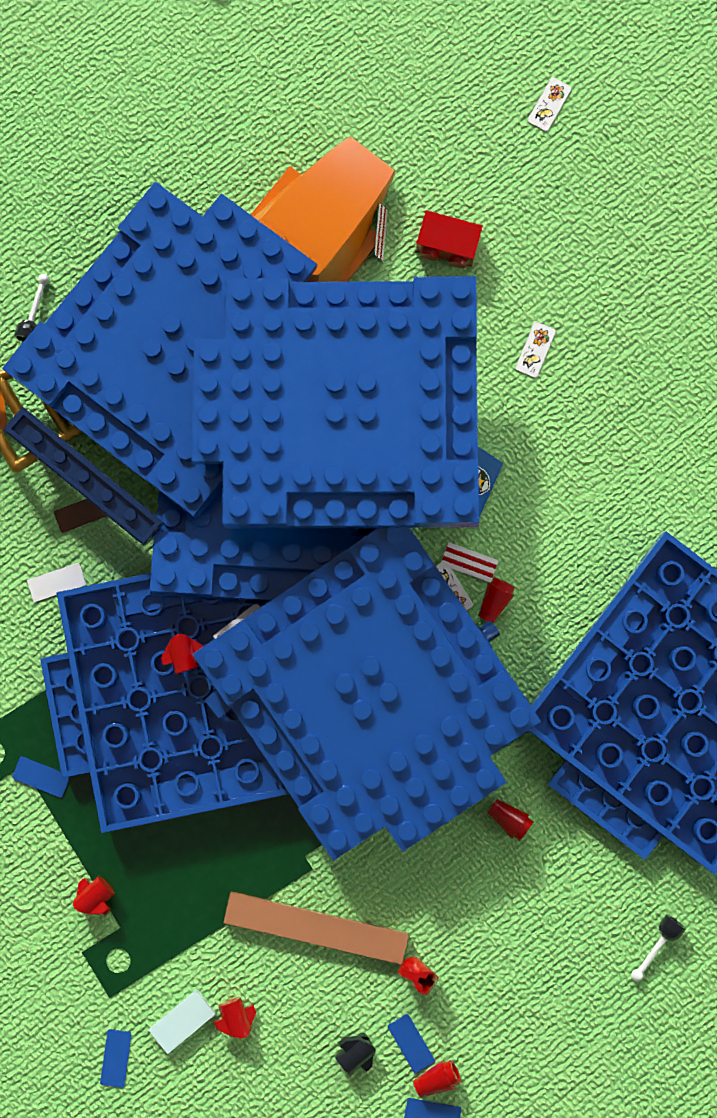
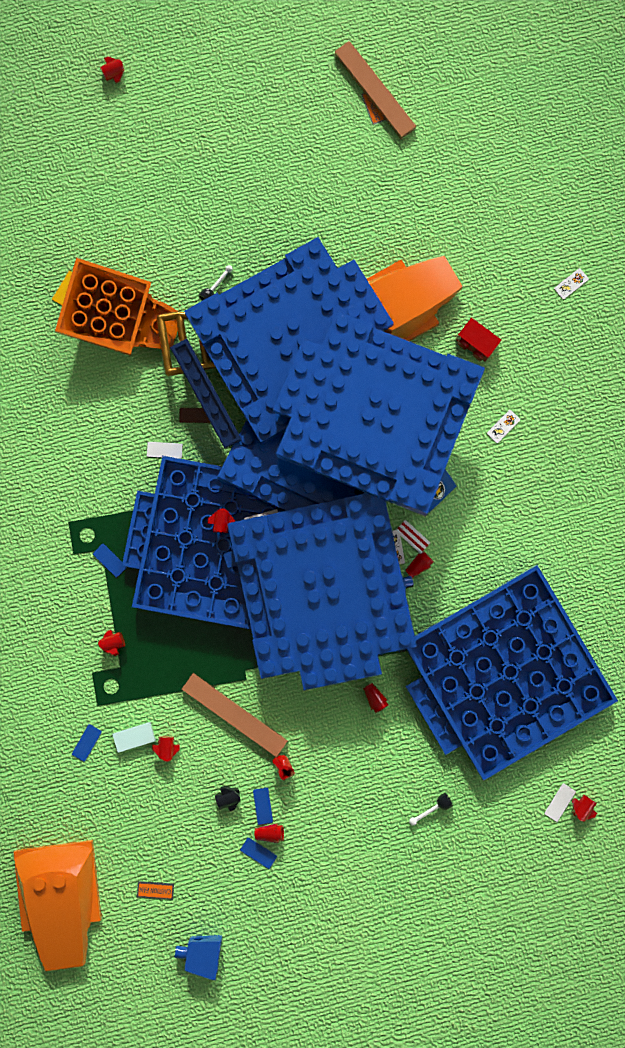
camera: 25 degrees right, 0 degrees up
sticker [374,203,388,261] -> none

